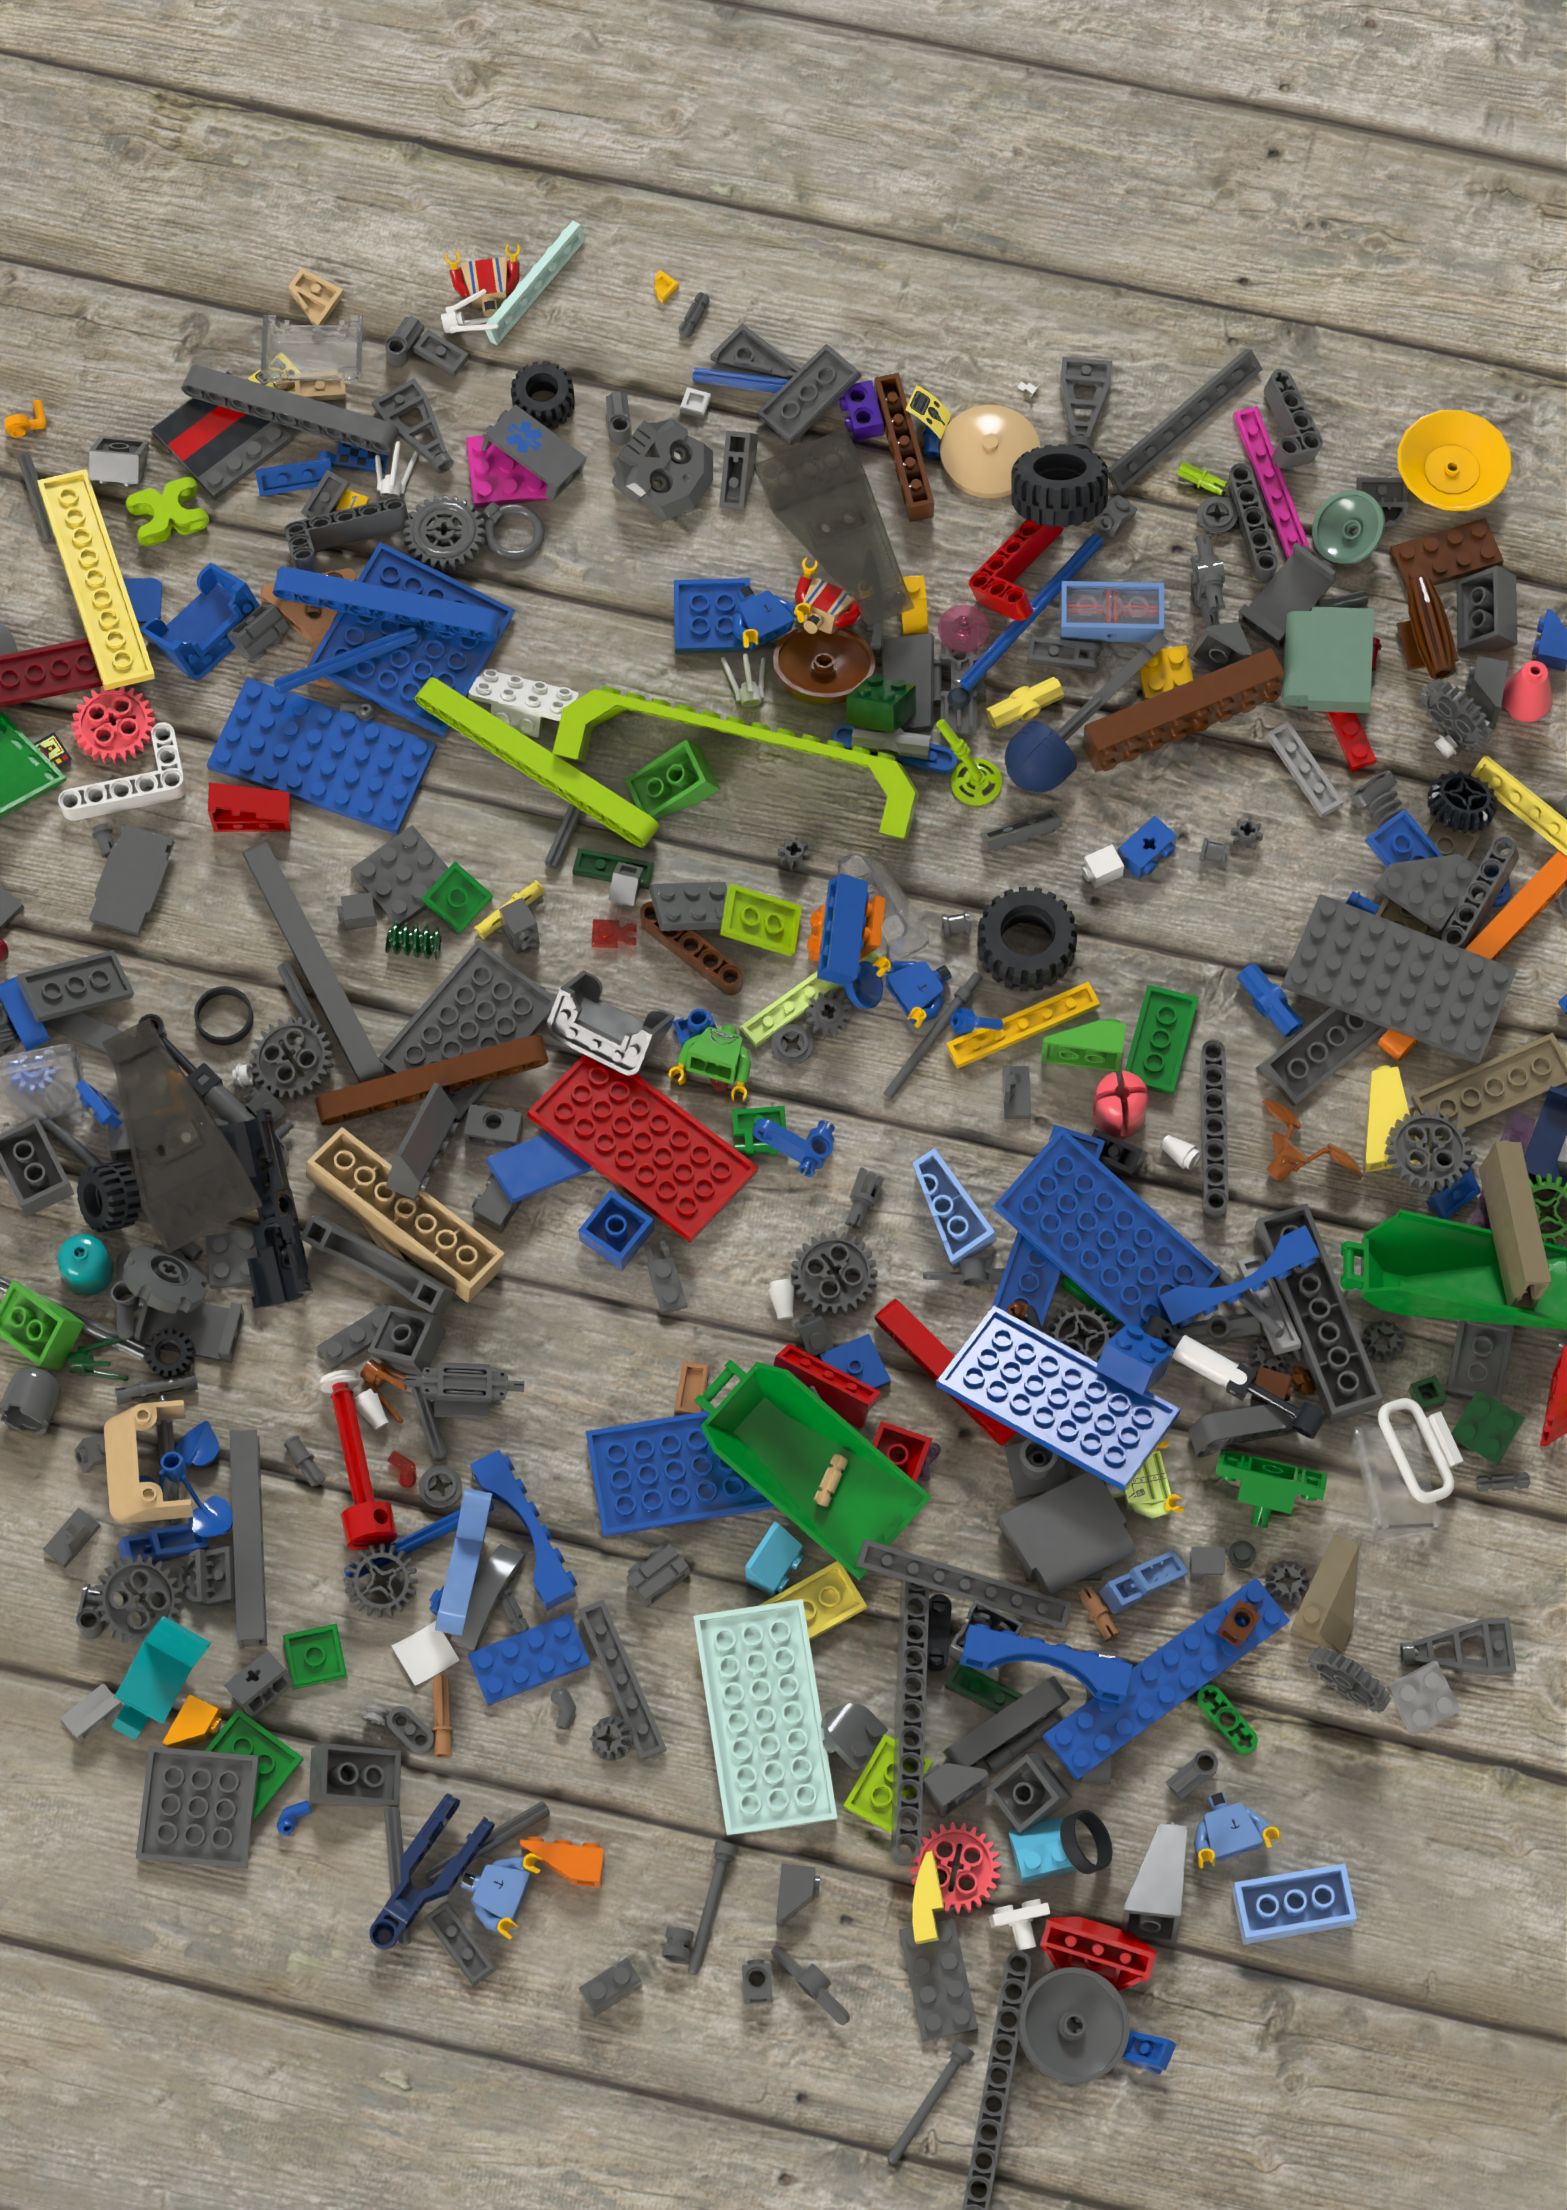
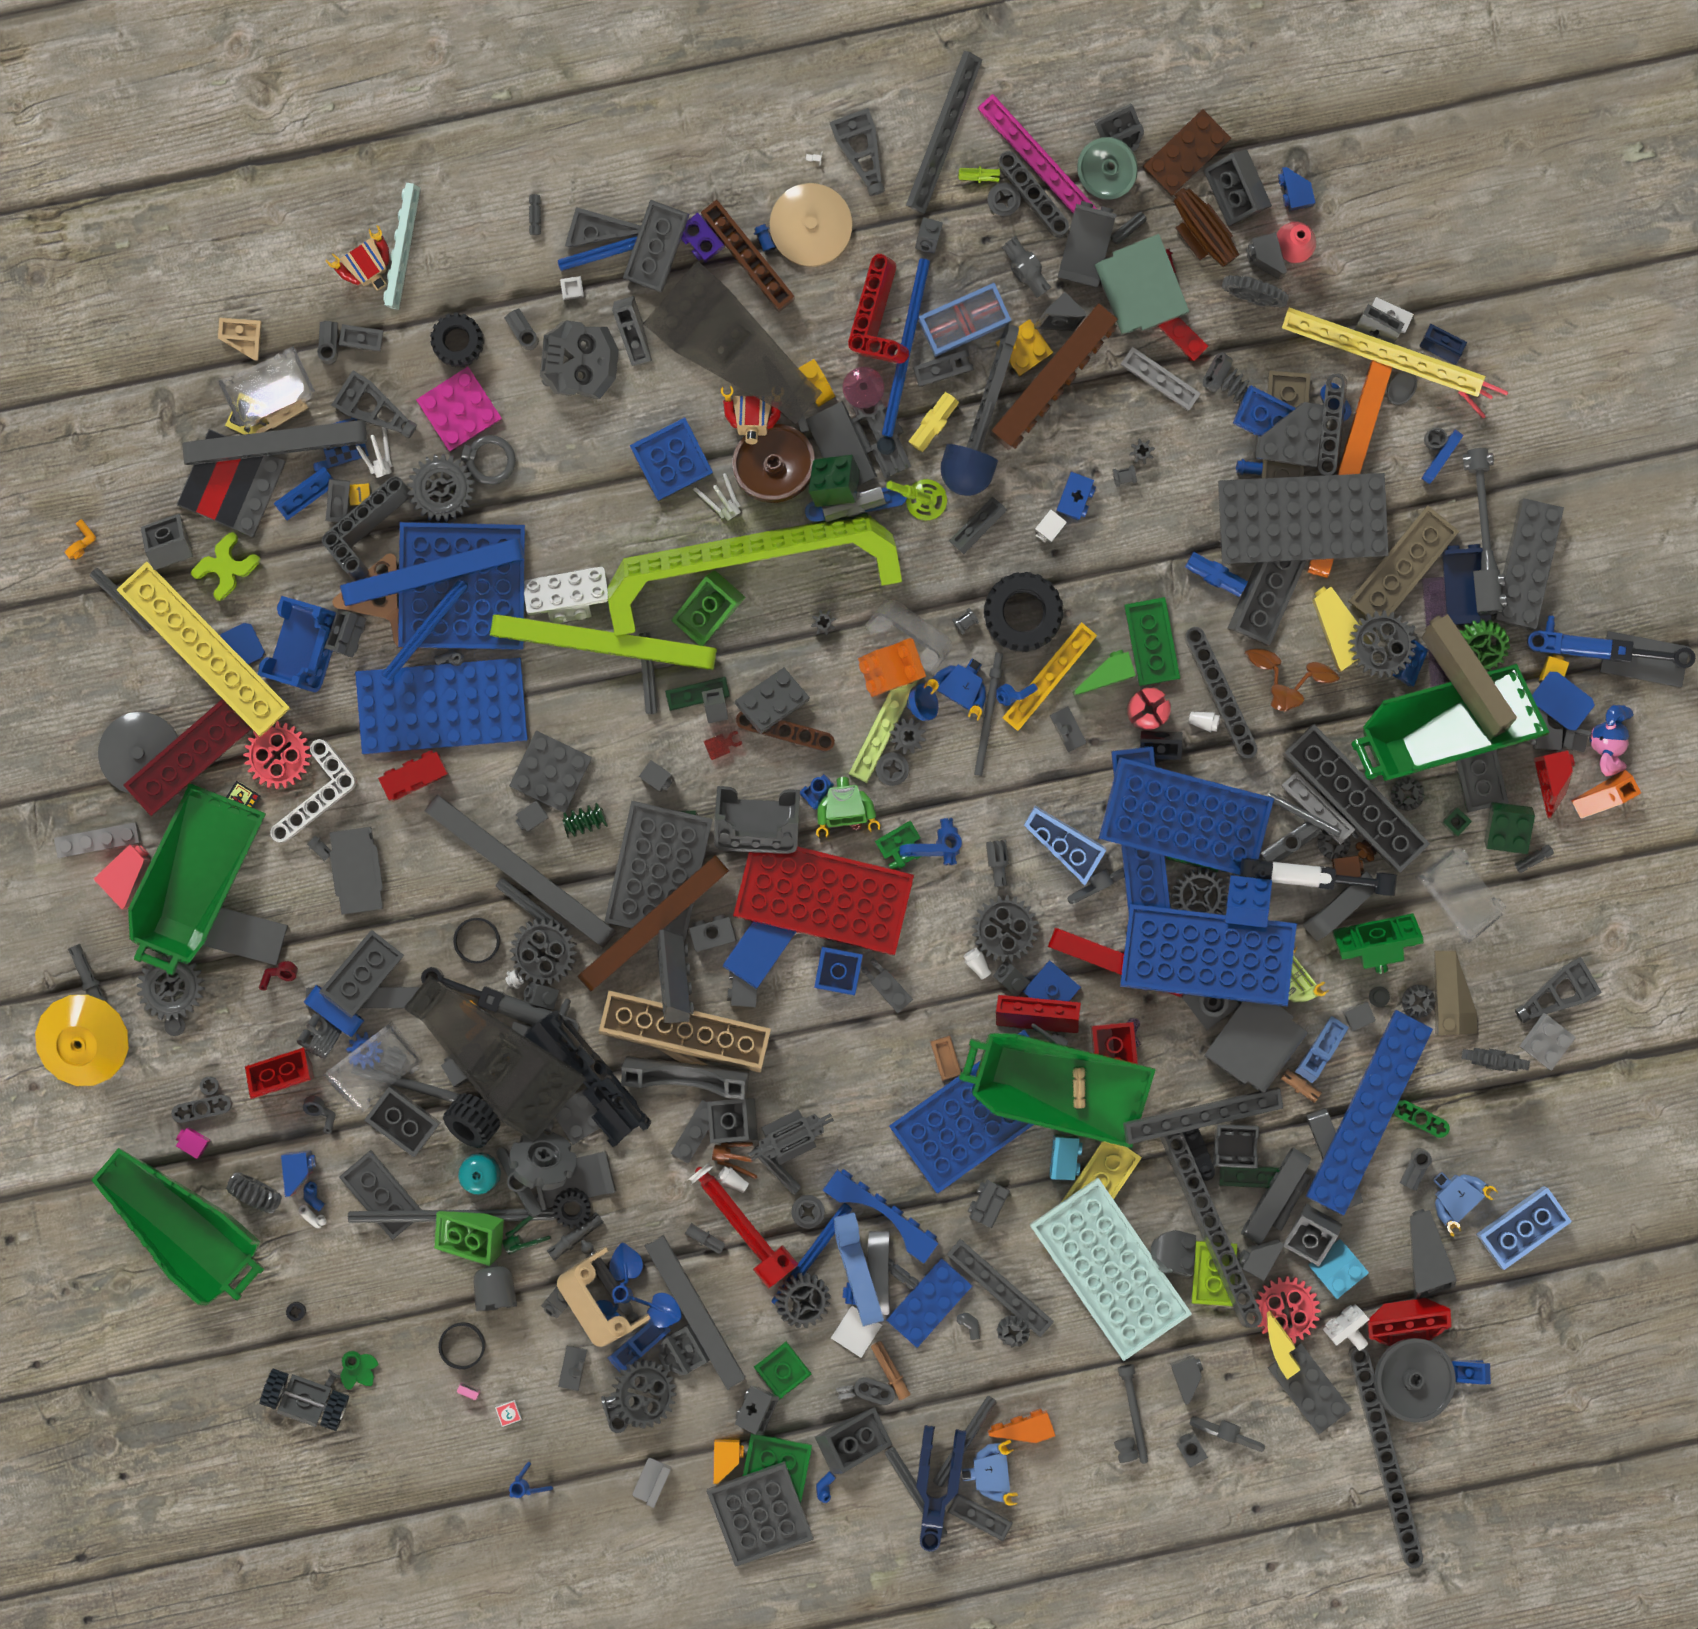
camera: 30 degrees left, 20 degrees up
blue plate [75,1079,123,1130] -> none
teal piece [111,1616,211,1740] -> none
clear red arm [388,1450,417,1488] -> none
green tile [420,861,493,935] -> none
white plant [441,289,499,334] -> none
light yellow pin [474,880,545,940] -> none
dark grey panel [481,404,587,502] -> none
dark grey brick [579,1958,643,2017] -> none
yellow tile [654,270,679,304] -> none
lime plate [720,884,802,957] -> none
blue torso [733,585,812,651] -> none
blue brick [817,873,869,986] -> none
dark grey piece [888,2041,975,2164] -> none
sticker [905,385,952,440] -> none
blue arch [959,1624,1133,1704] -> none
arm [1007,1301,1043,1331] -> none
black tyre [1011,444,1108,528] -> none
black tyre [1060,1810,1113,1874] -> none
blue arch [1159,1225,1320,1328] -> none
reddish brown brick [1215,1600,1262,1648] -> none
dark grey beam [1264,369,1323,469] -> none
white bar [1378,1398,1463,1503] -> none
yellow dish [1397,410,1512,511] -> none
black gear [1427,770,1497,834] -> none
white plate [1434,735,1458,758] -> none

